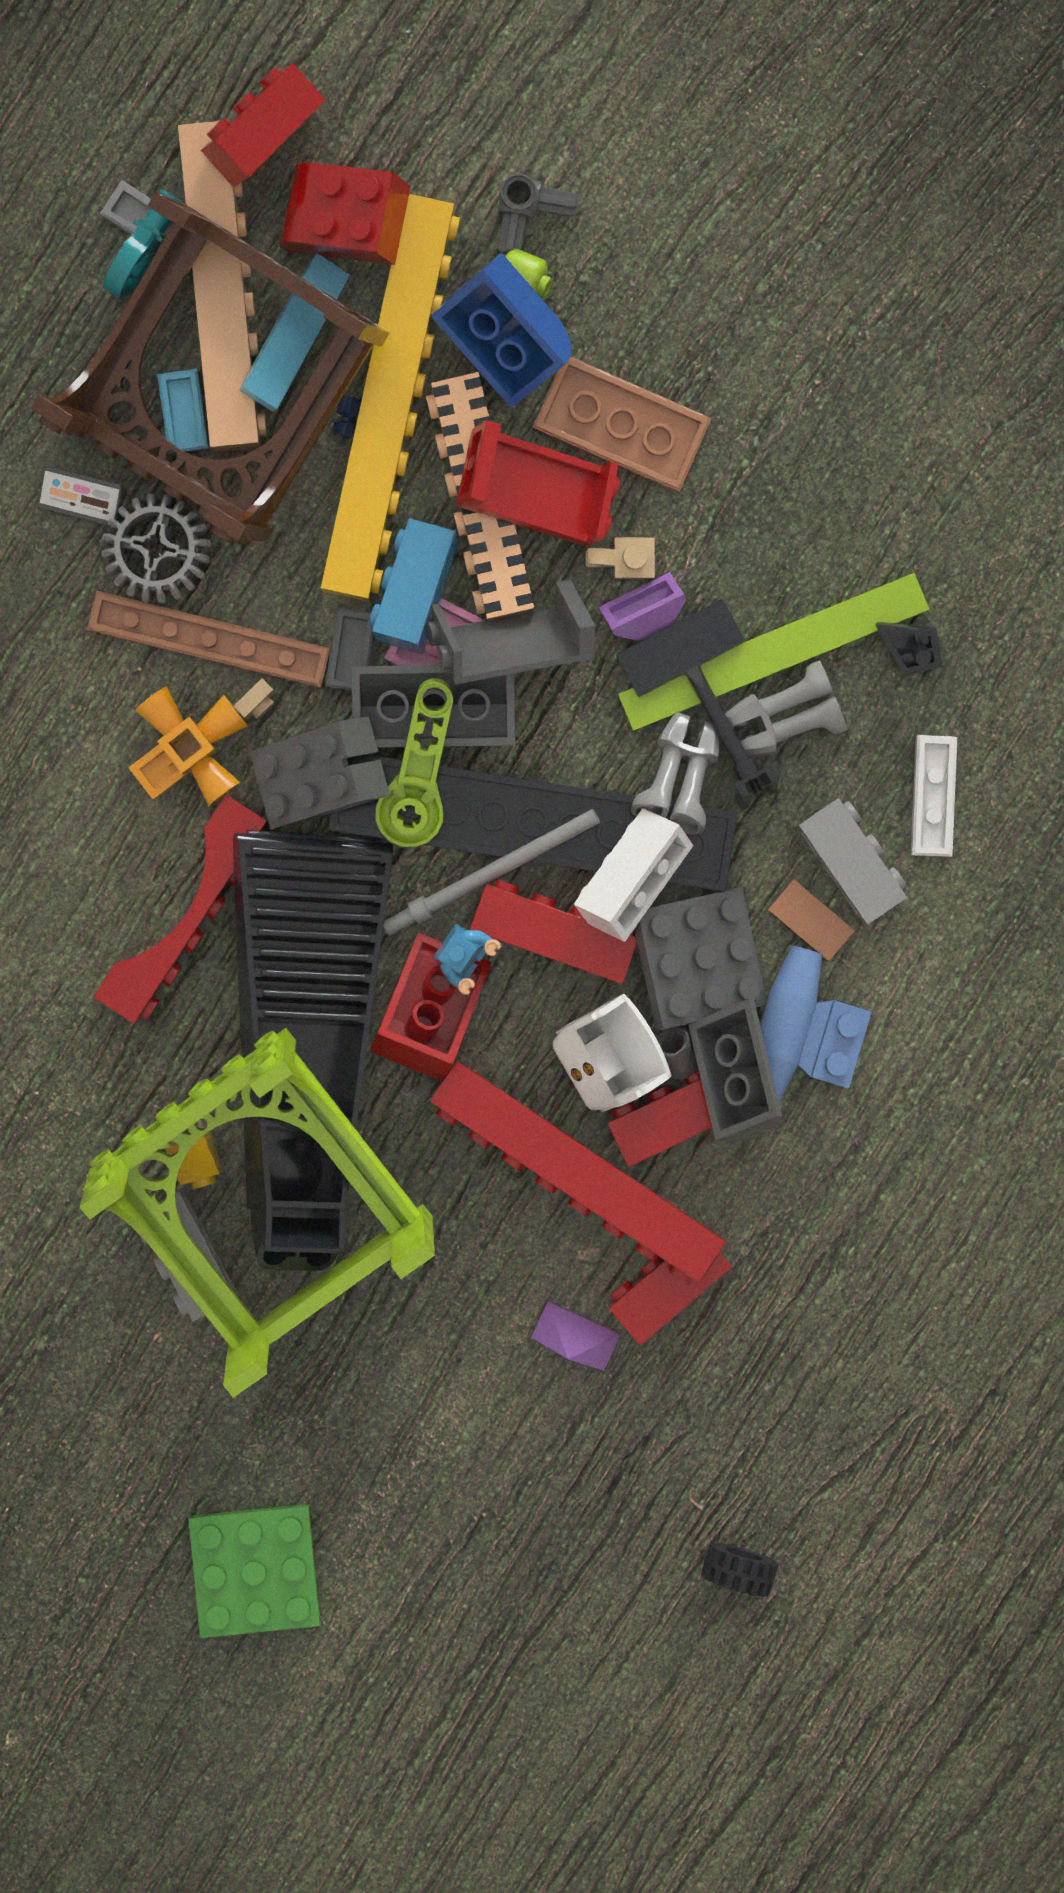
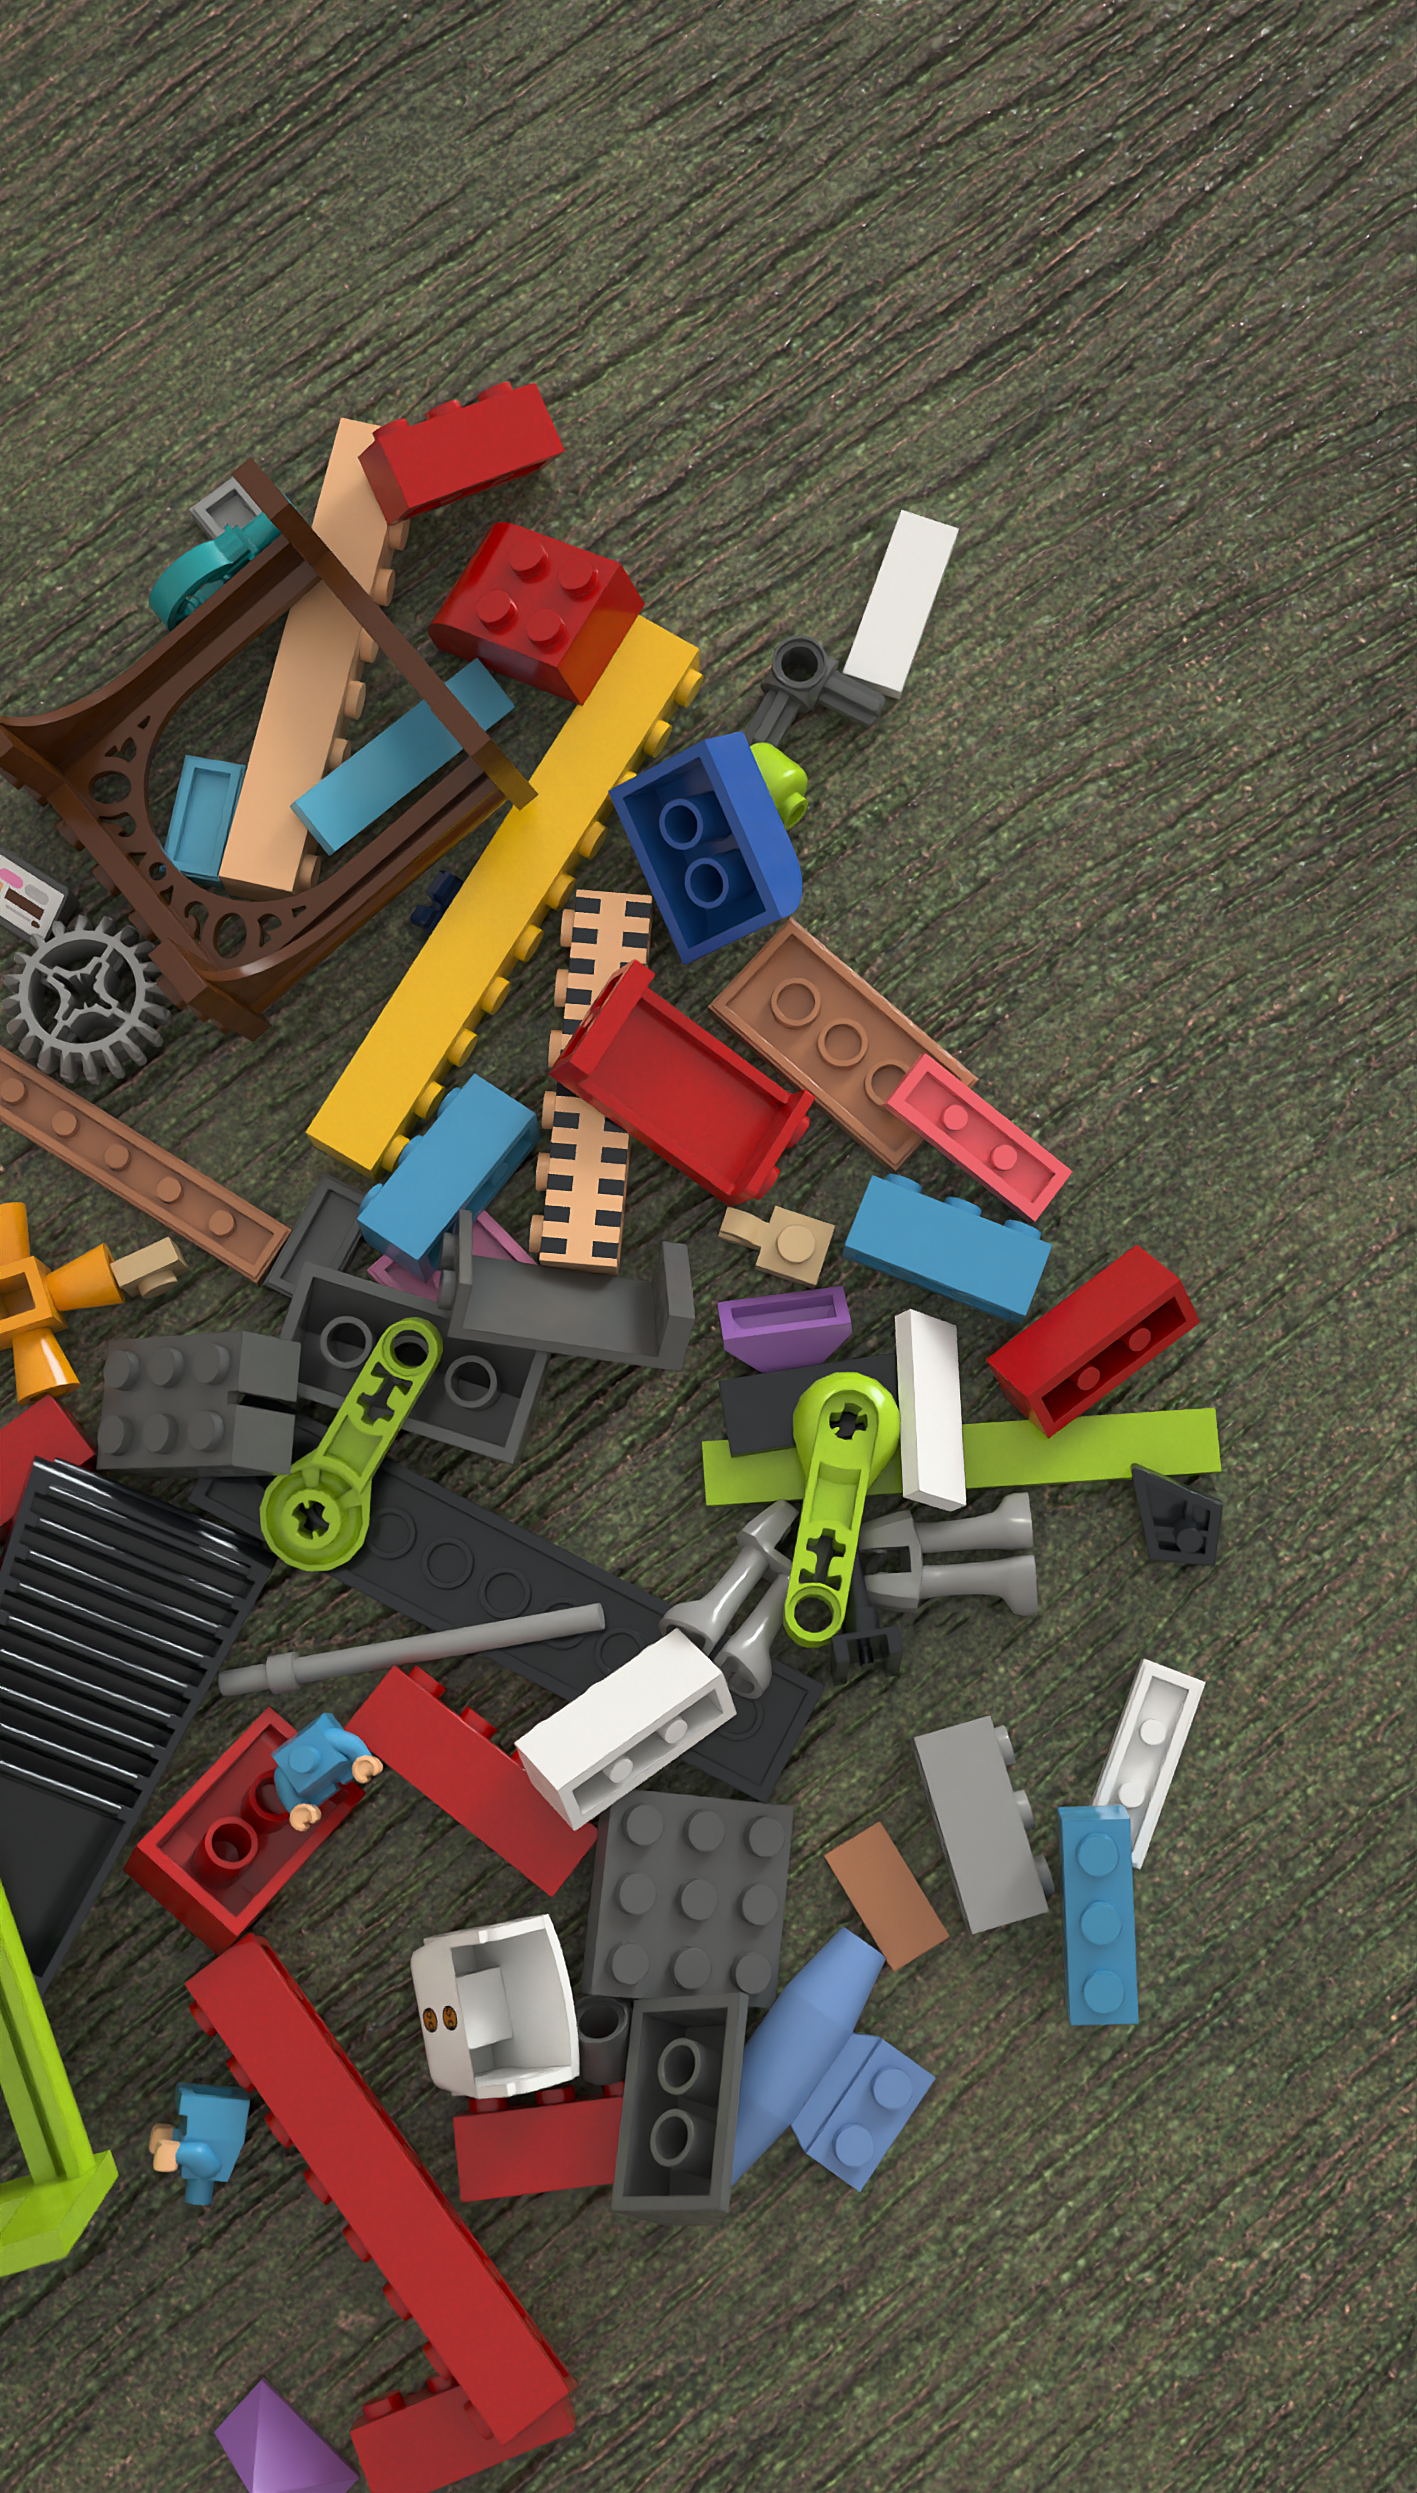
camera: 20 degrees right, 10 degrees down
none -> dark azure piece [149,2082,250,2205]
none -> lime beam [783,1372,900,1648]
none -> dark azure brick [841,1174,1053,1326]
none -> white tile [843,510,959,700]
none -> coral plate [882,1053,1073,1223]
none -> white tile [895,1309,966,1512]
none -> red brick [986,1245,1200,1438]
none -> dark azure brick [1057,1805,1139,2026]

